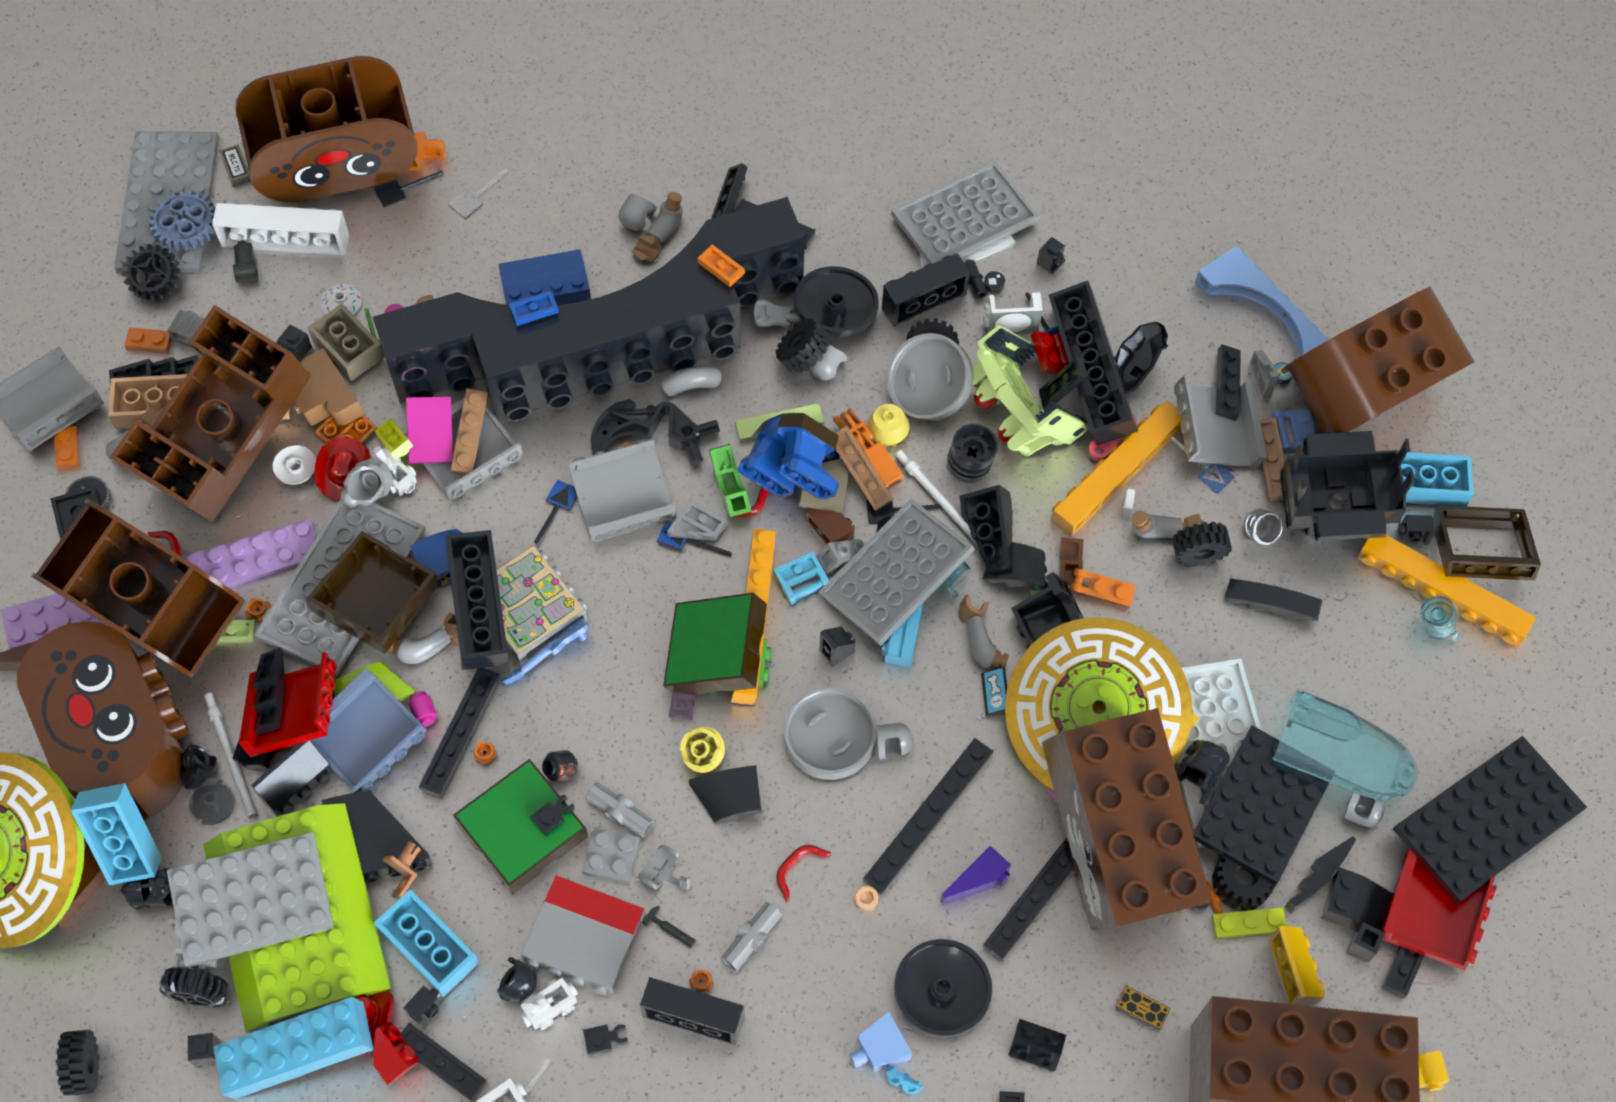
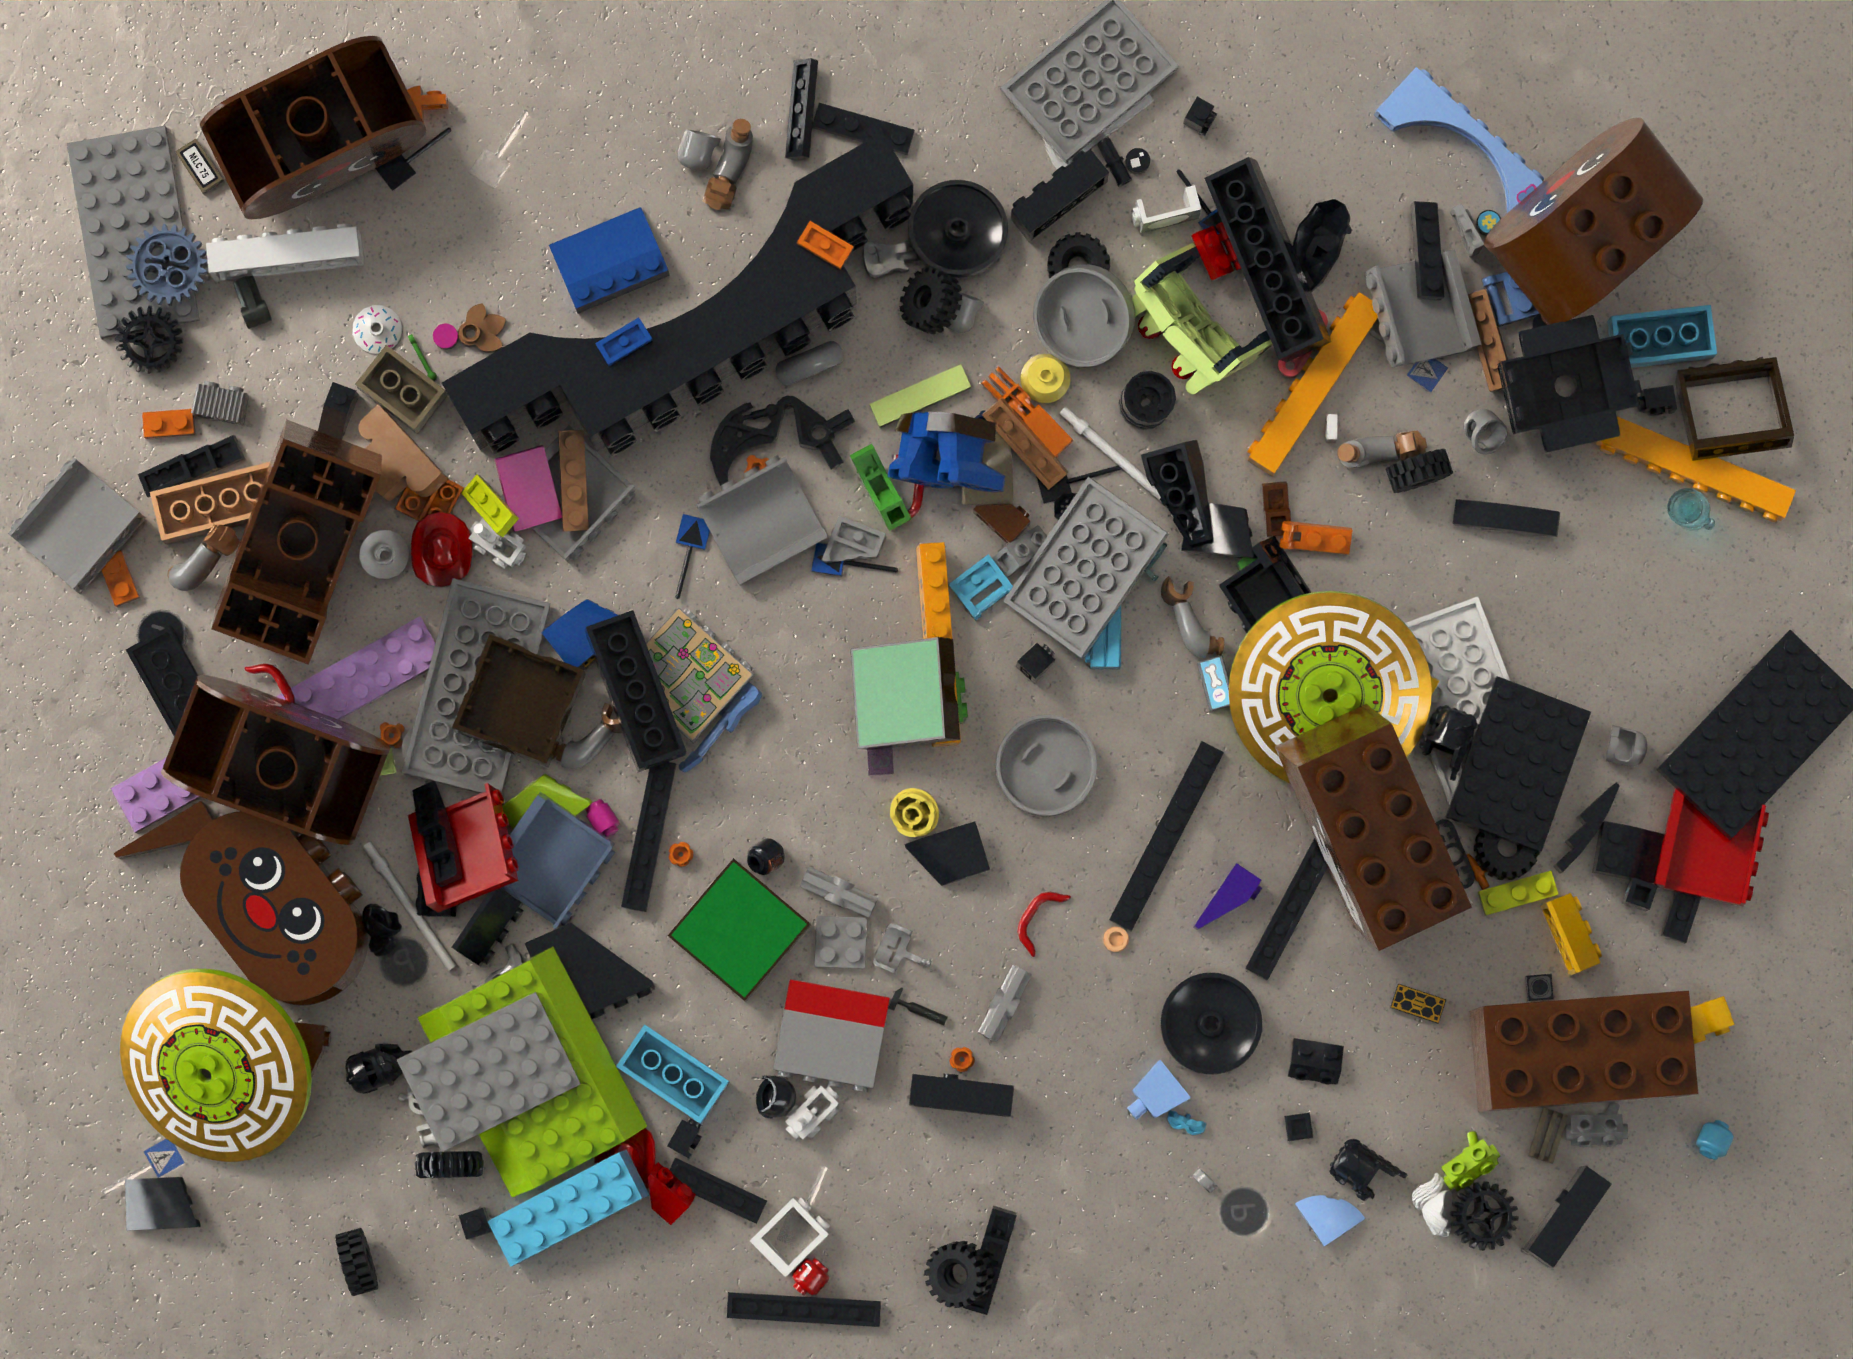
camera: 10 degrees left, 20 degrees up
medium azure brick [71,783,162,885] -> none
light grey piece [341,458,394,508] -> none
nougat bracket [383,842,421,898] -> none
black plate [530,795,575,837] -> none
black plate [583,1024,628,1056] -> none
light grey helmet [877,723,912,760] -> none
black plate [1039,357,1087,409] -> none
clear light blue windscreen [1273,689,1418,800] -> none

